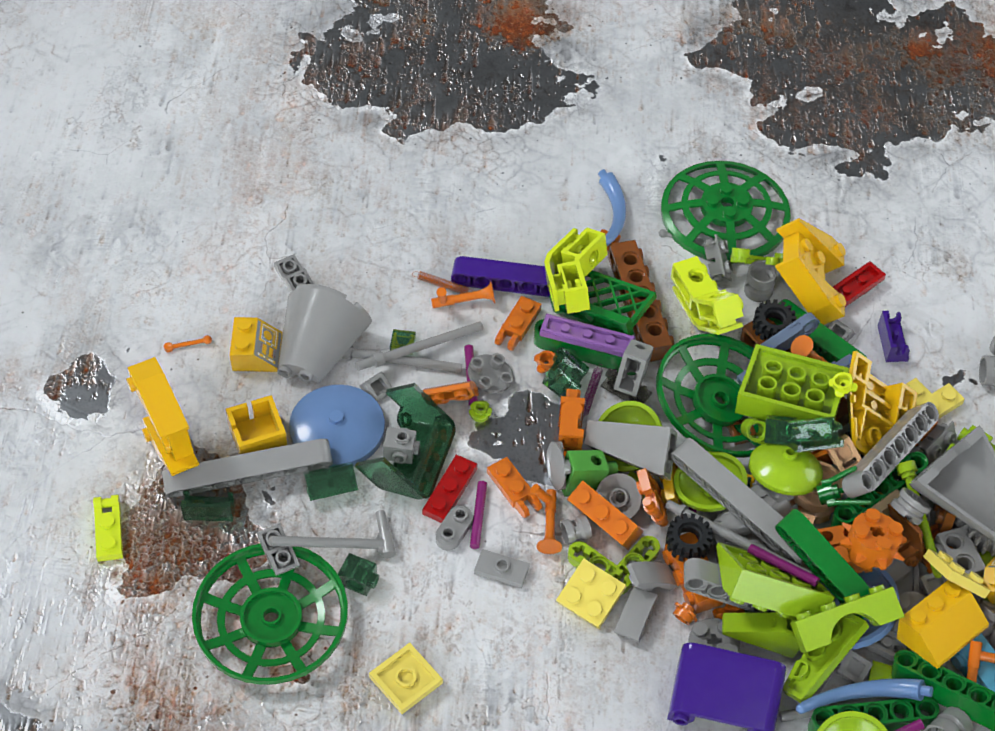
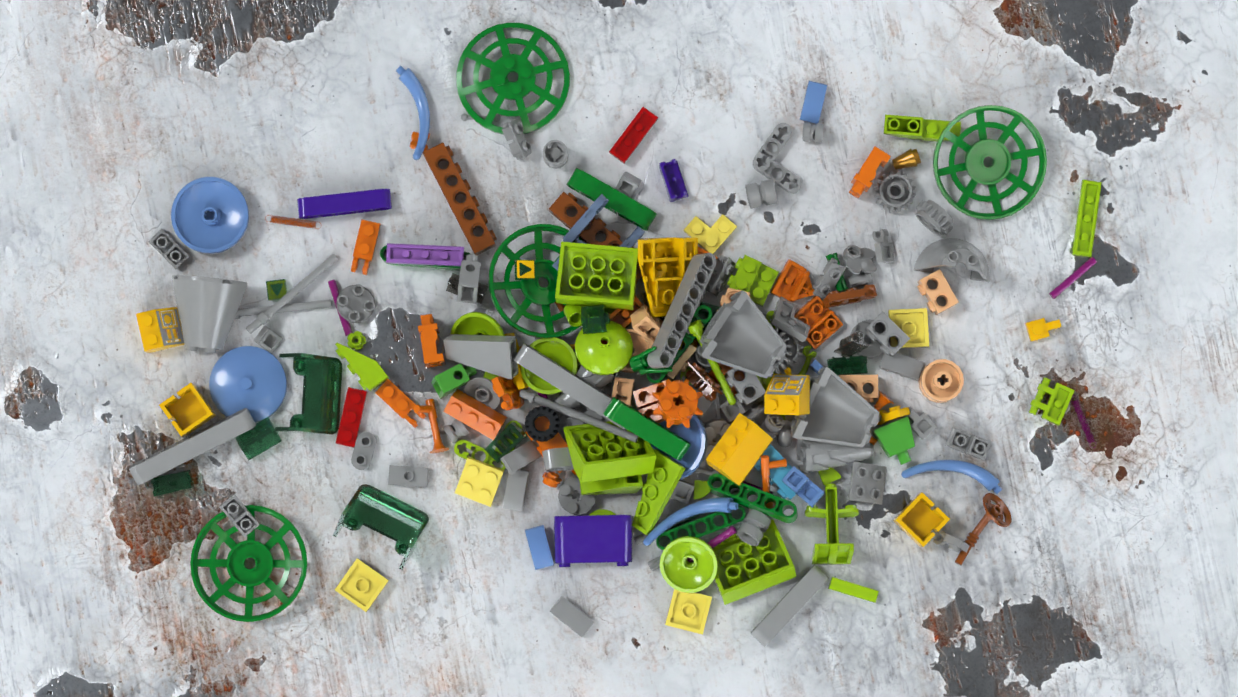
camera: 20 degrees left, 30 degrees up
neon yellow plate [93,494,123,562] -> none
yellow wedge [126,357,199,476] -> none
orange hinge [164,335,212,352] -> none
light grey bar [269,510,396,559] -> none
clear green brick [338,553,379,596] -> none
light grey brick [383,427,420,464] -> none
orange slope [423,381,479,404] -> none
orange piece [431,280,495,308] -> none
magenta bar [470,481,487,549] -> none
orange plate [534,350,559,373] -> none
clear green cylinder [542,347,589,398] -> none
neon yellow brick [544,227,608,314] -> none
light grey dish [546,441,571,490] -> none
green fence [549,270,657,335] -> none
magenta piece [583,364,603,418] -> none
neon yellow brick [670,256,743,335] -> none
lime plant [730,248,783,265] -> none
magenta bar [747,544,820,587] -> none
black tyre [752,299,796,340] -> none
yellow wedge [775,218,846,325] -> none
clear green hinge [786,417,844,452] -> none
lime arch [790,584,905,653] -> none
orange piece [791,335,829,363] -> none
neon yellow plate [829,372,858,398] -> none
light grey wheel [890,487,932,525] -> none
light yellow plate [923,549,991,599] -> none
none -> medium blue dish [171,177,249,254]
none -> clear green windscreen [333,484,429,570]
none -> lime slope [335,343,389,392]
none -> clear green slope [485,422,527,463]
none -> tile [514,260,535,280]
none -> medium blue slope [525,525,554,570]

